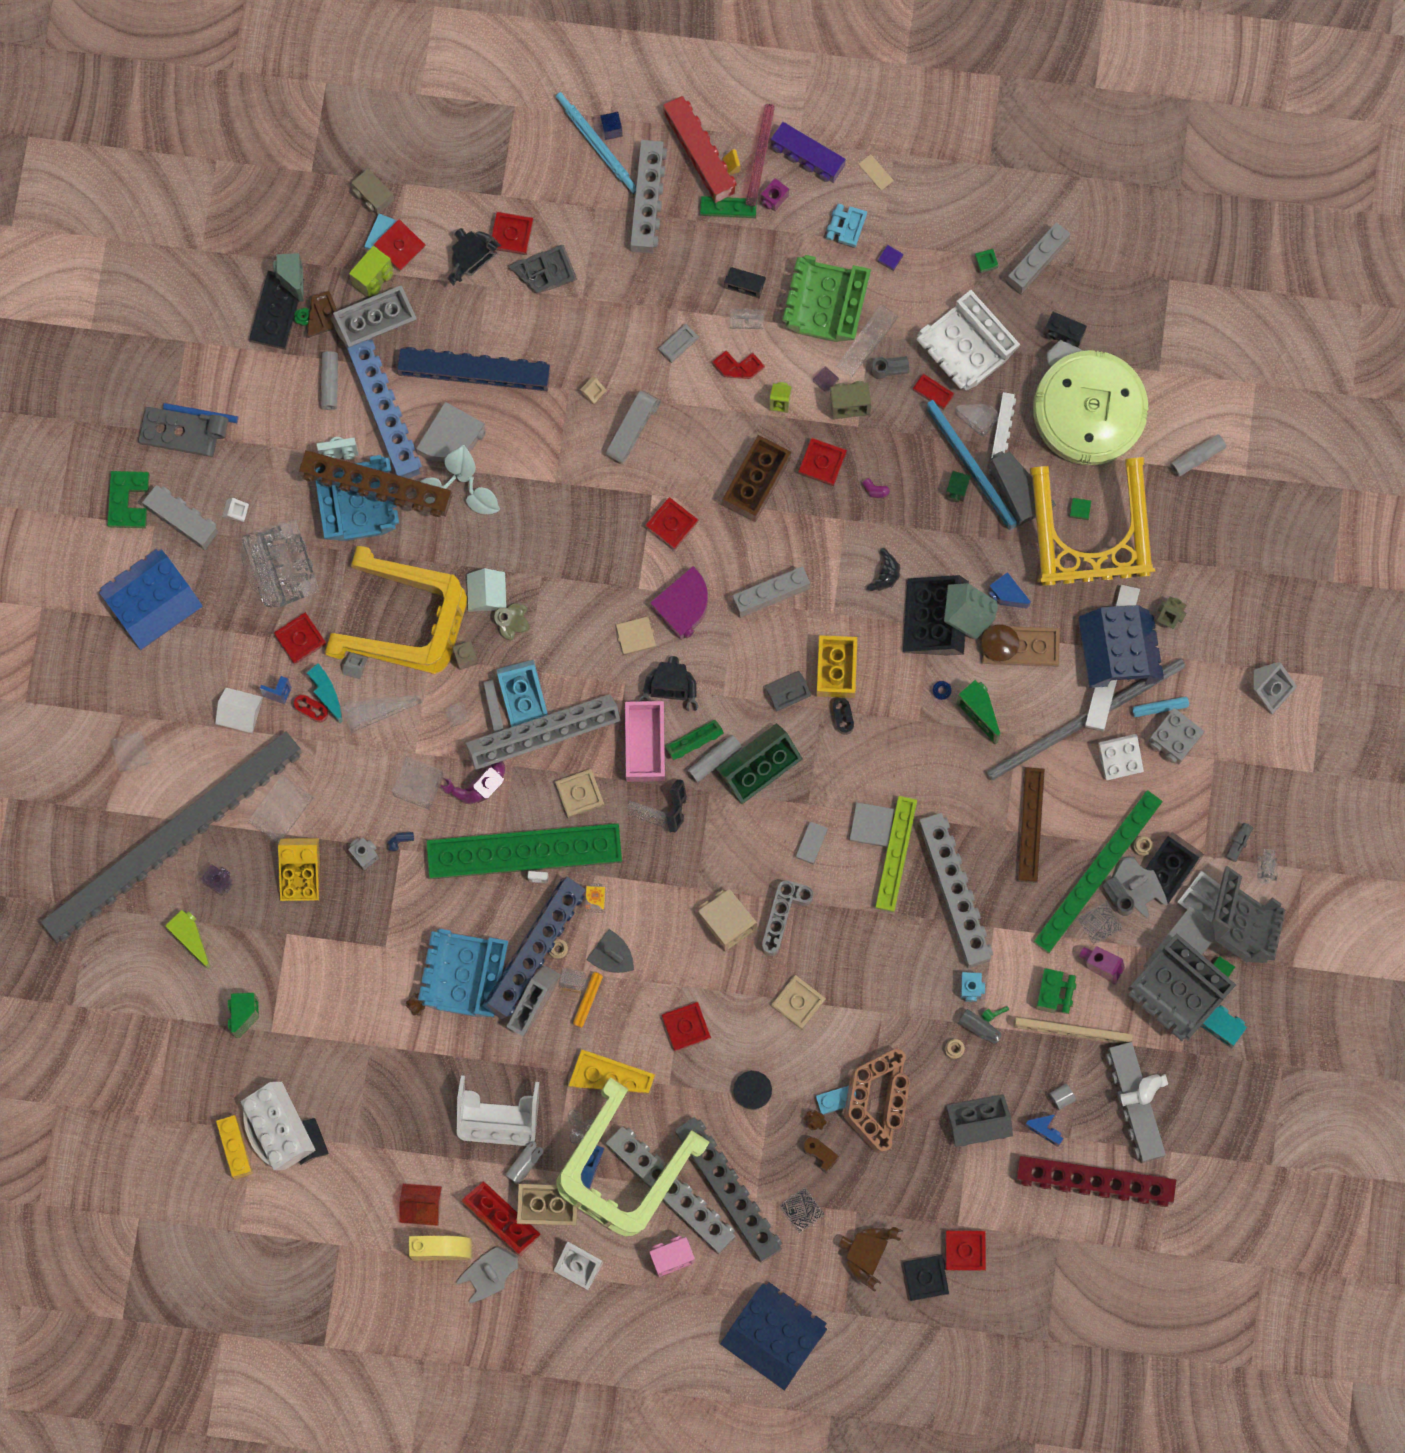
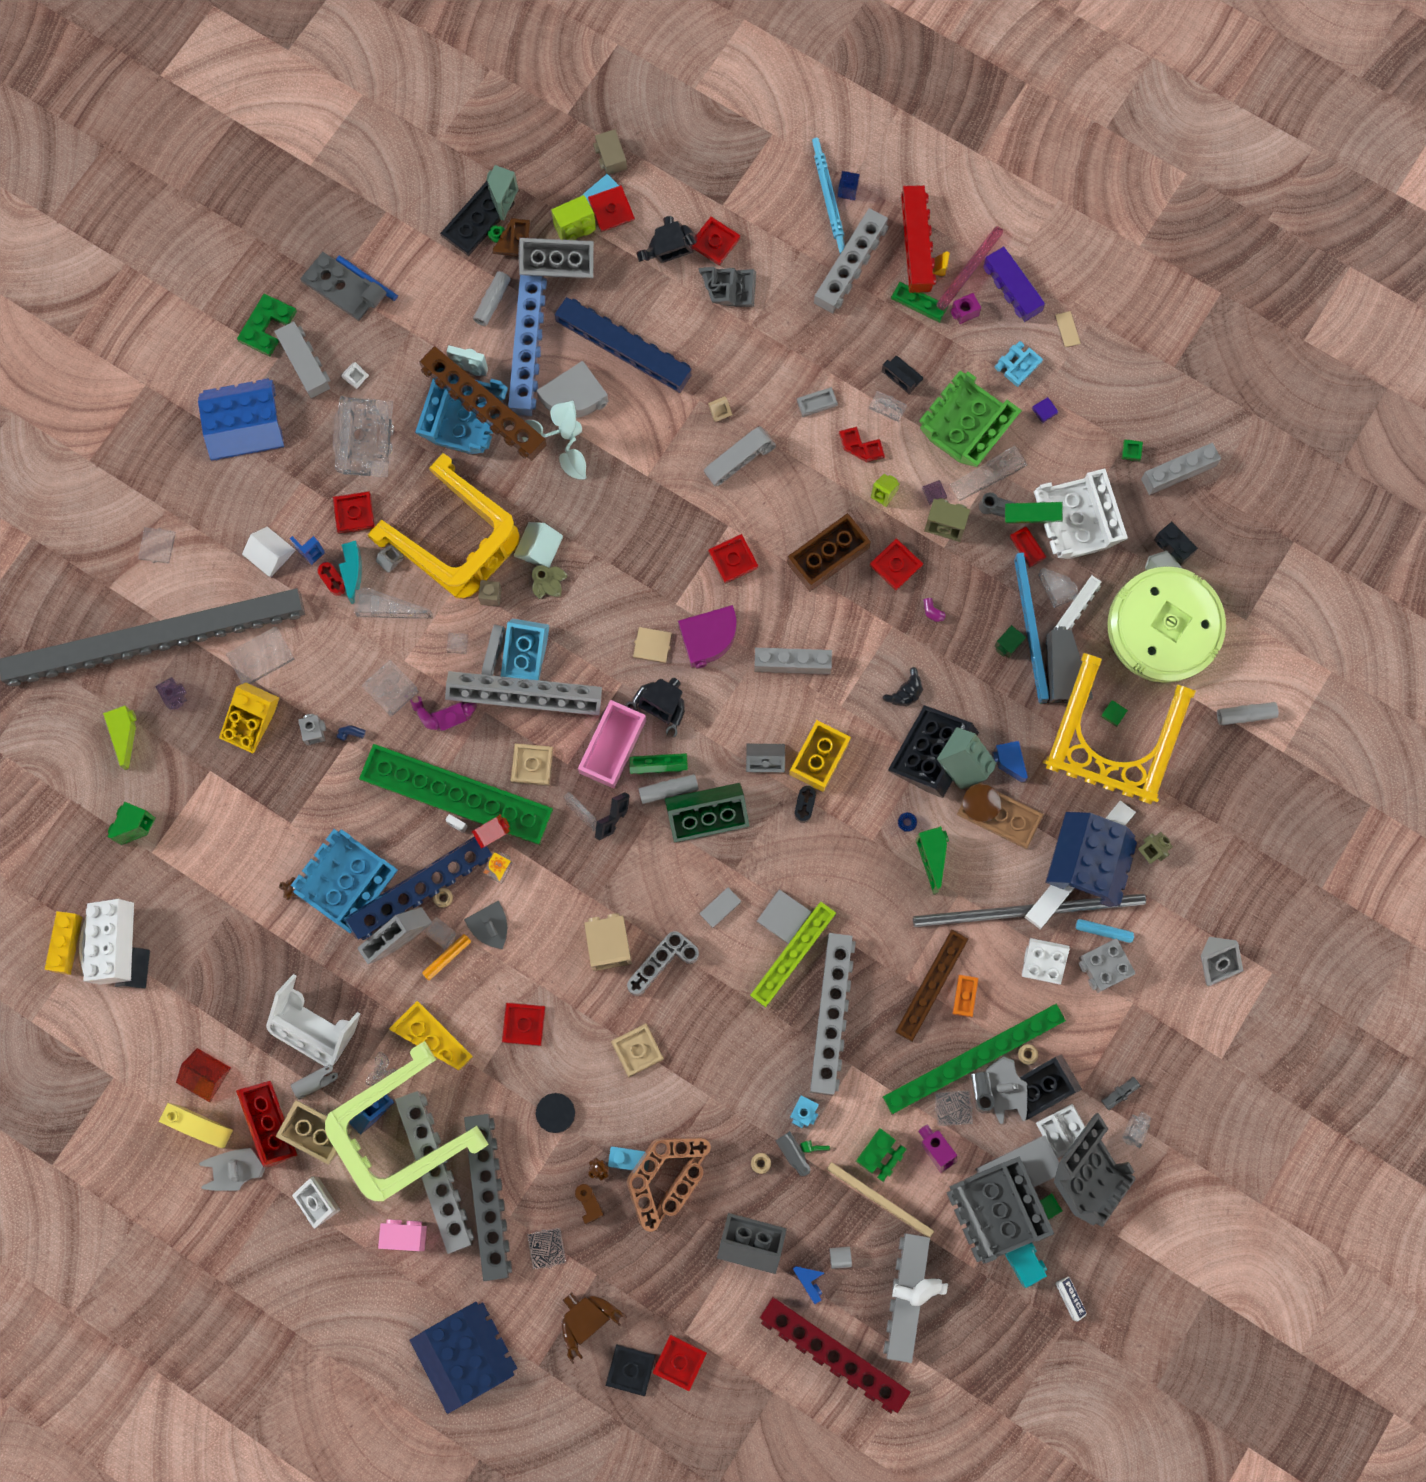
camera: 25 degrees right, 0 degrees up
none -> slope [472,814,510,849]
none -> orange plate [952,975,978,1018]
none -> green tile [1005,502,1063,524]
none -> white slope [1056,1277,1087,1321]

